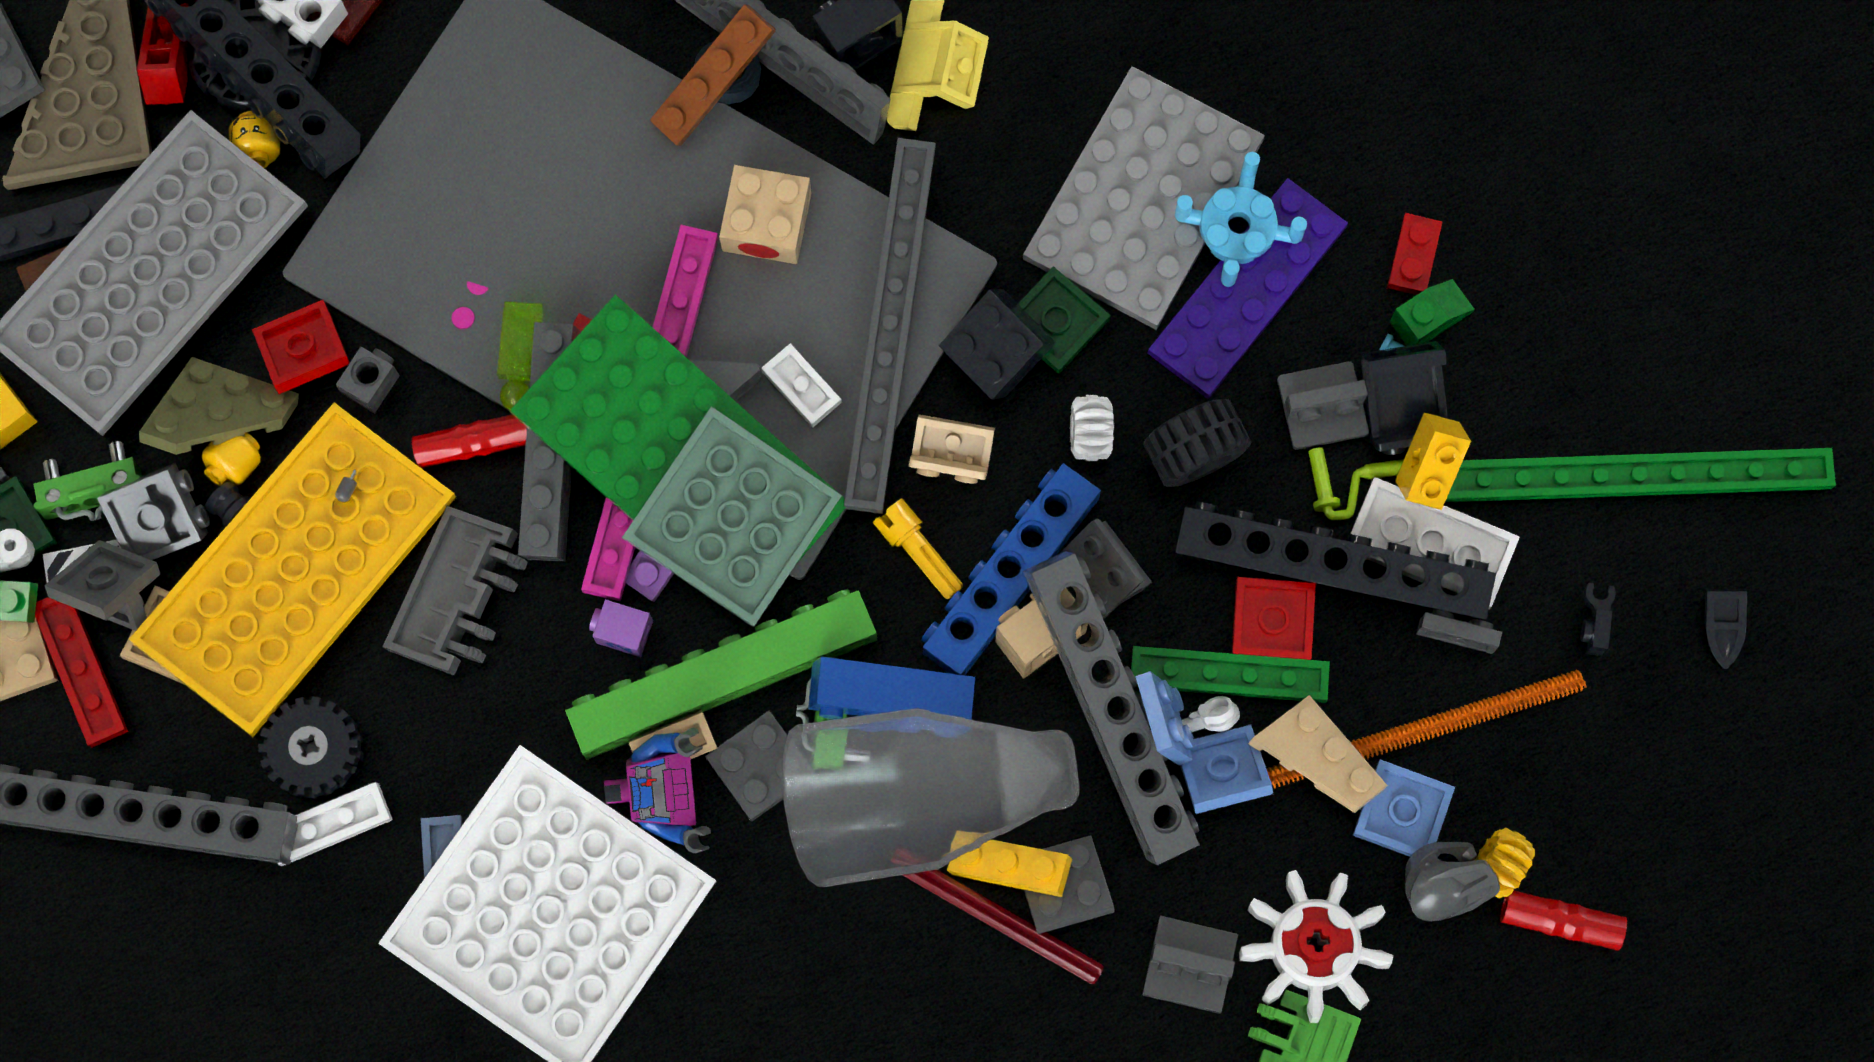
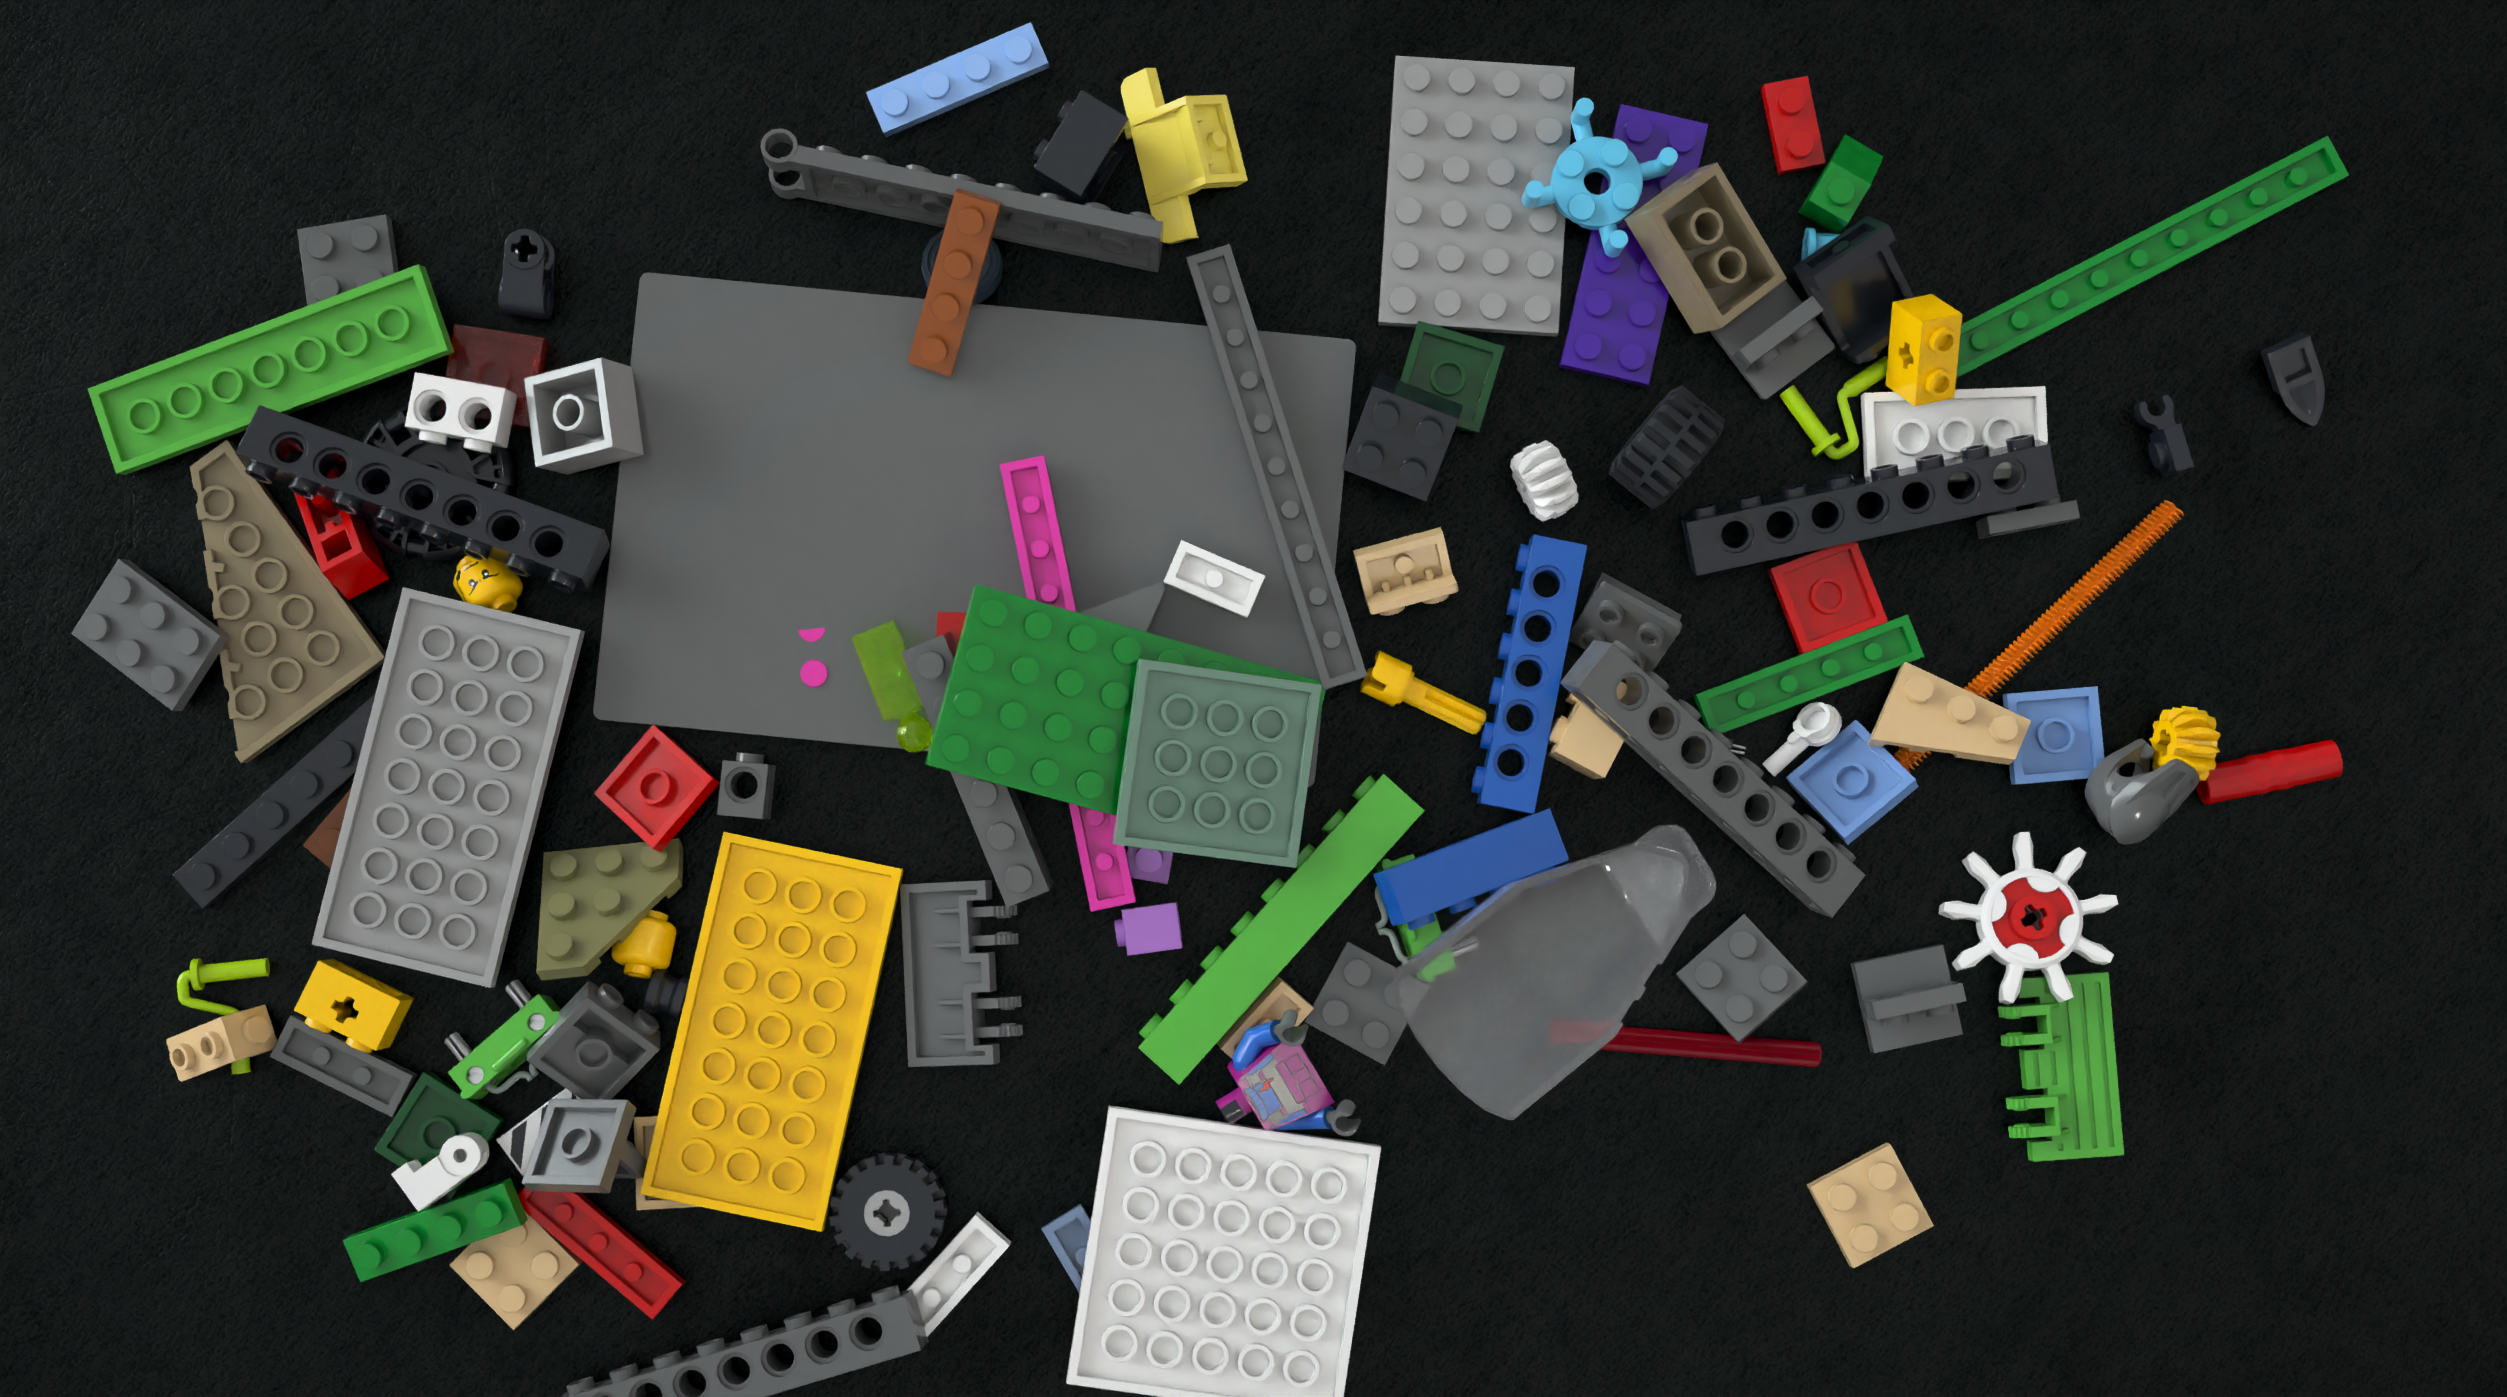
camera: 25 degrees left, 10 degrees up
dark grey piece [335,470,357,502] -> none
red axle [412,414,527,468] -> none
tan brick [719,165,812,264] -> none
yellow plate [947,833,1072,897] -> none
medium blue plate [1135,671,1195,765] -> none
none -> light grey brick [524,358,644,475]
none -> dark tan brick [1624,162,1787,334]

